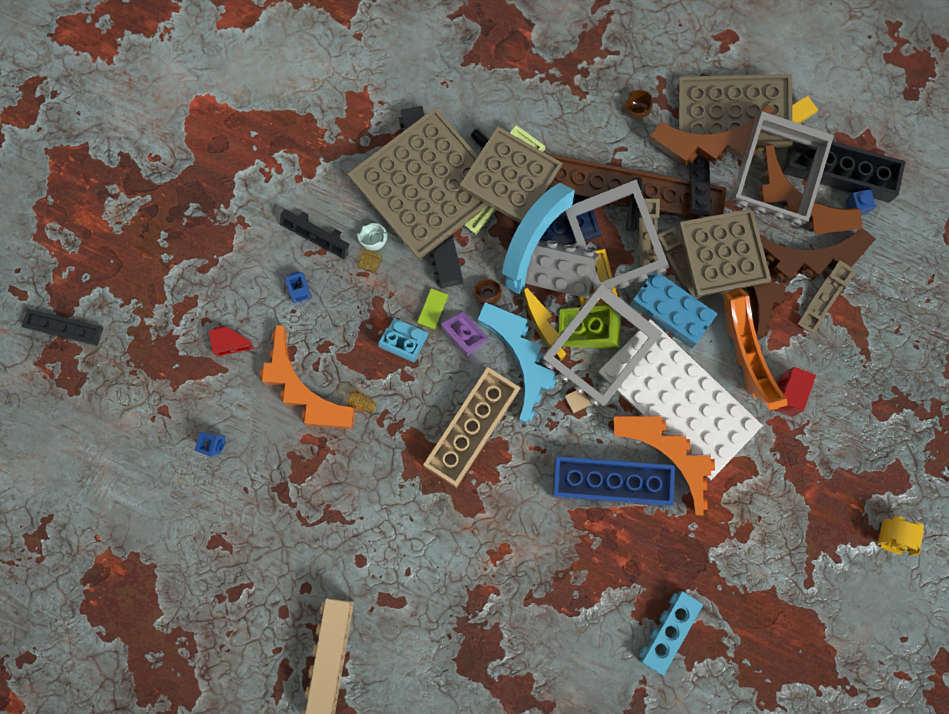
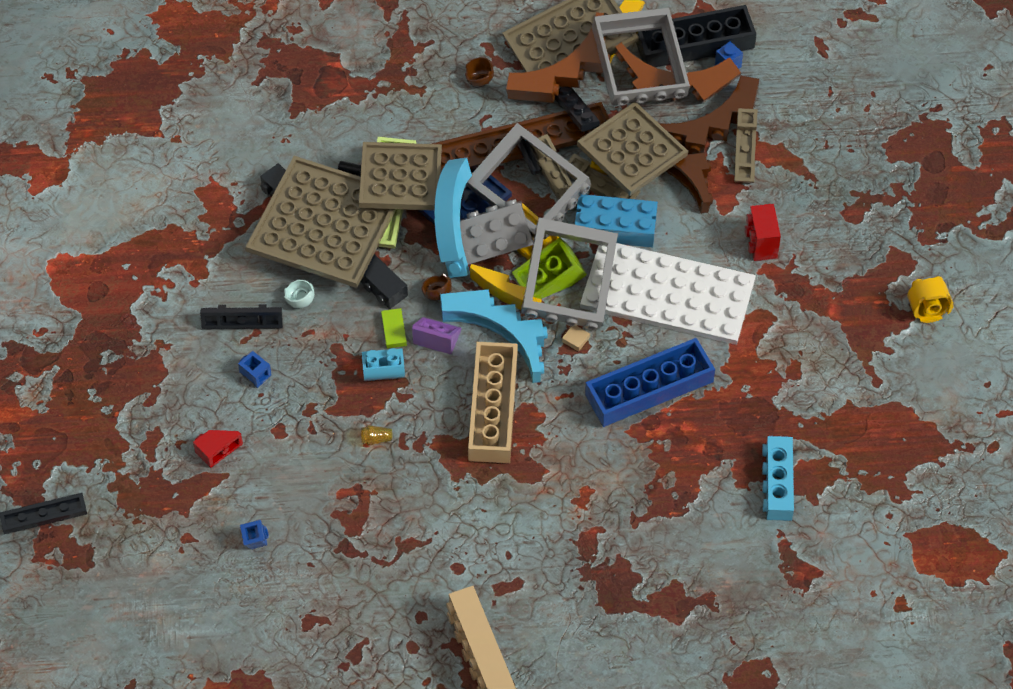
camera: 25 degrees left, 20 degrees down
orange arch [260,325,355,430] -> none
clear yellow tile [358,249,383,274] -> none
orange arch [614,415,715,515] -> none
orange arch [723,288,787,410] -> none

